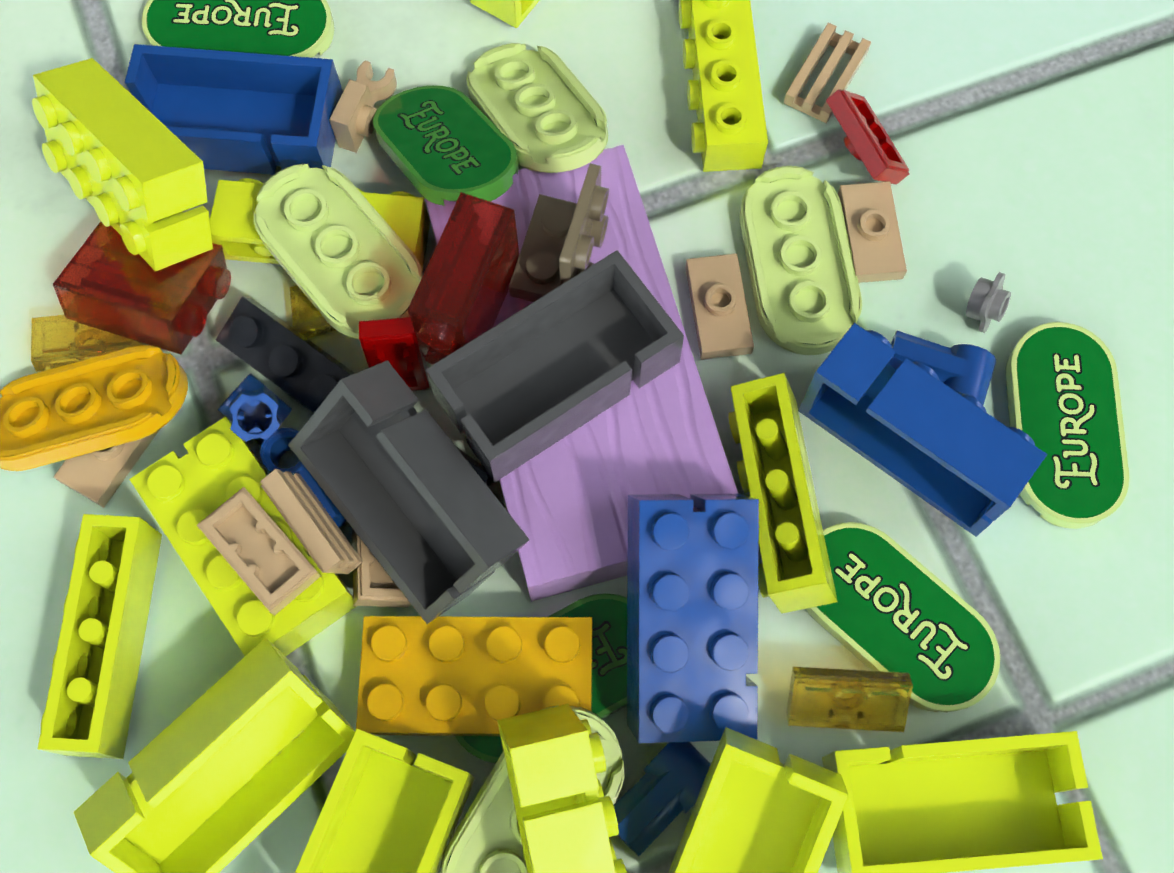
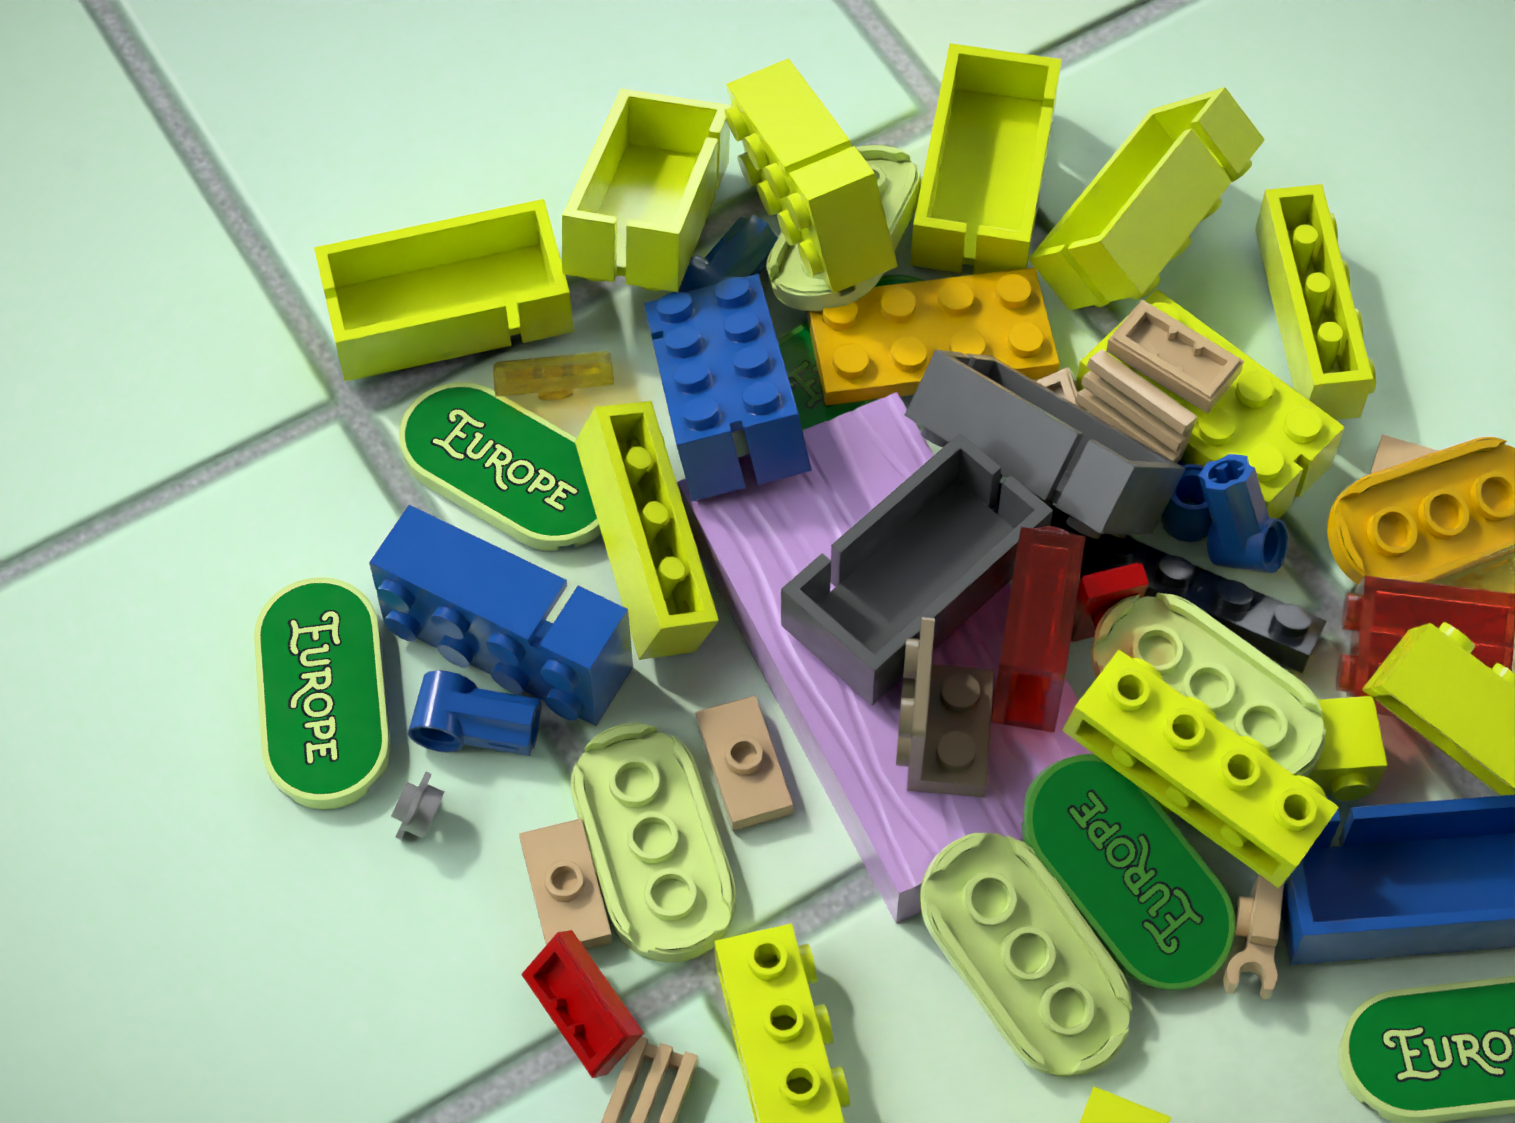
camera: 170 degrees right, 10 degrees down
none -> neon yellow brick [1062,649,1339,888]

